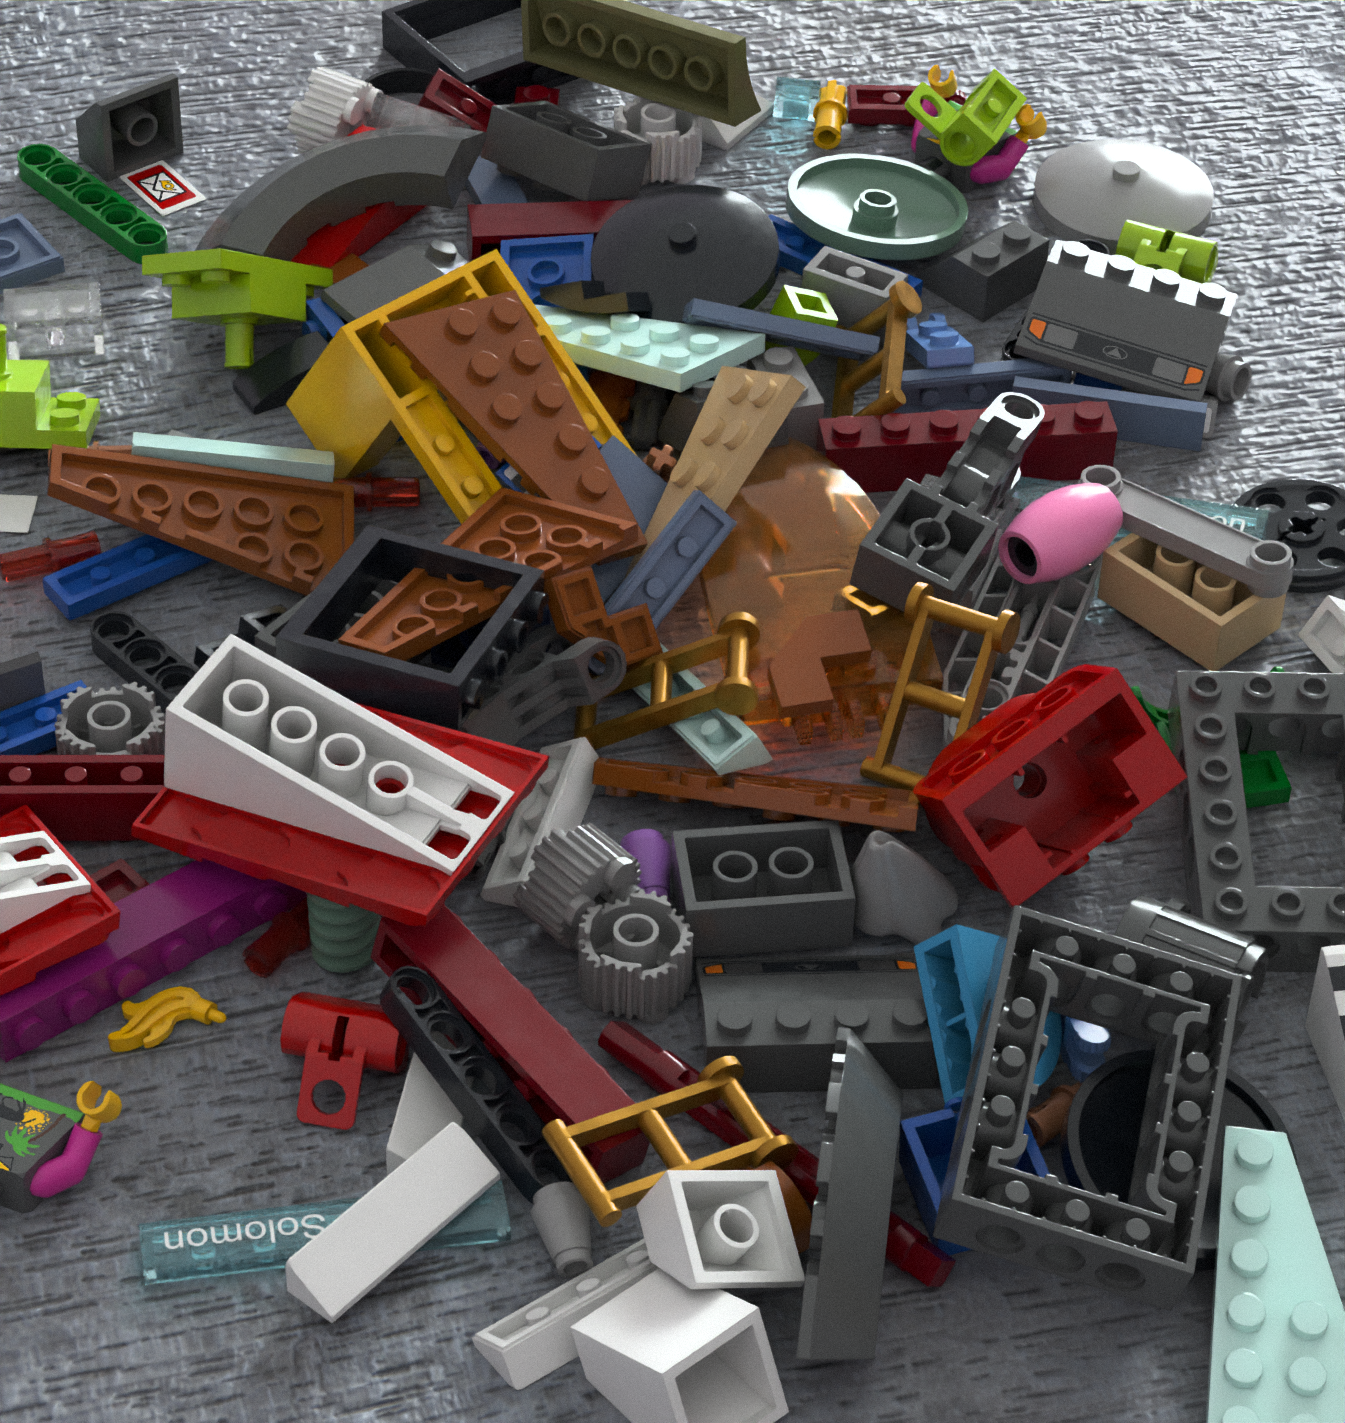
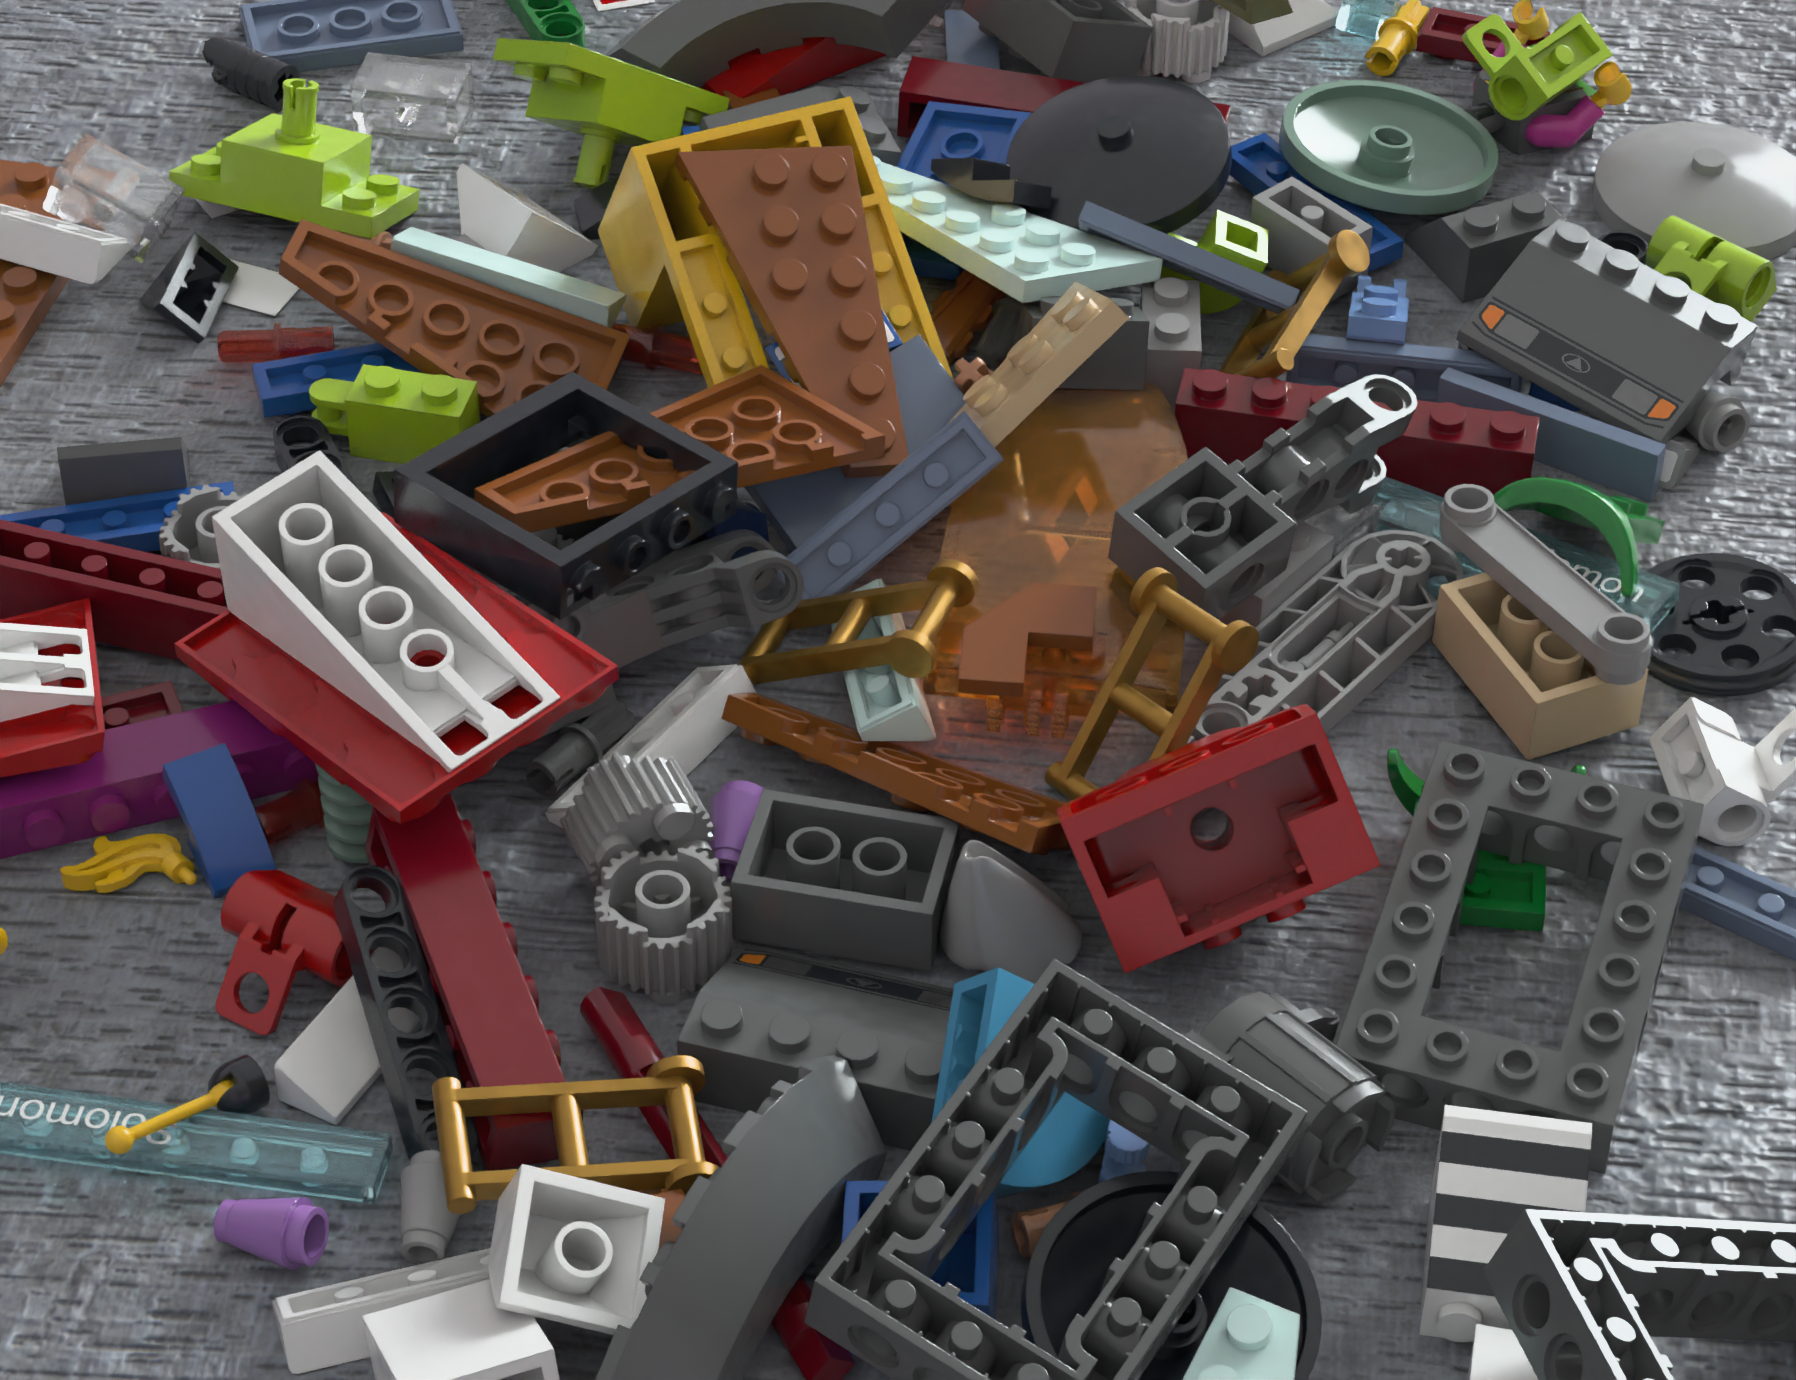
camera: 20 degrees right, 0 degrees up
white slope [285,1122,500,1323] -> none
dark orange tile [544,566,663,665] -> none
bright pink piece [998,483,1123,584] -> none
none -> hinge [105,1055,270,1155]
none -> blue slope [162,743,277,899]
none -> medium lavender cone [214,1197,329,1270]
none -> lime brick [309,364,480,464]
none -> white slope [456,163,598,273]
none -> green piece [1493,476,1665,597]

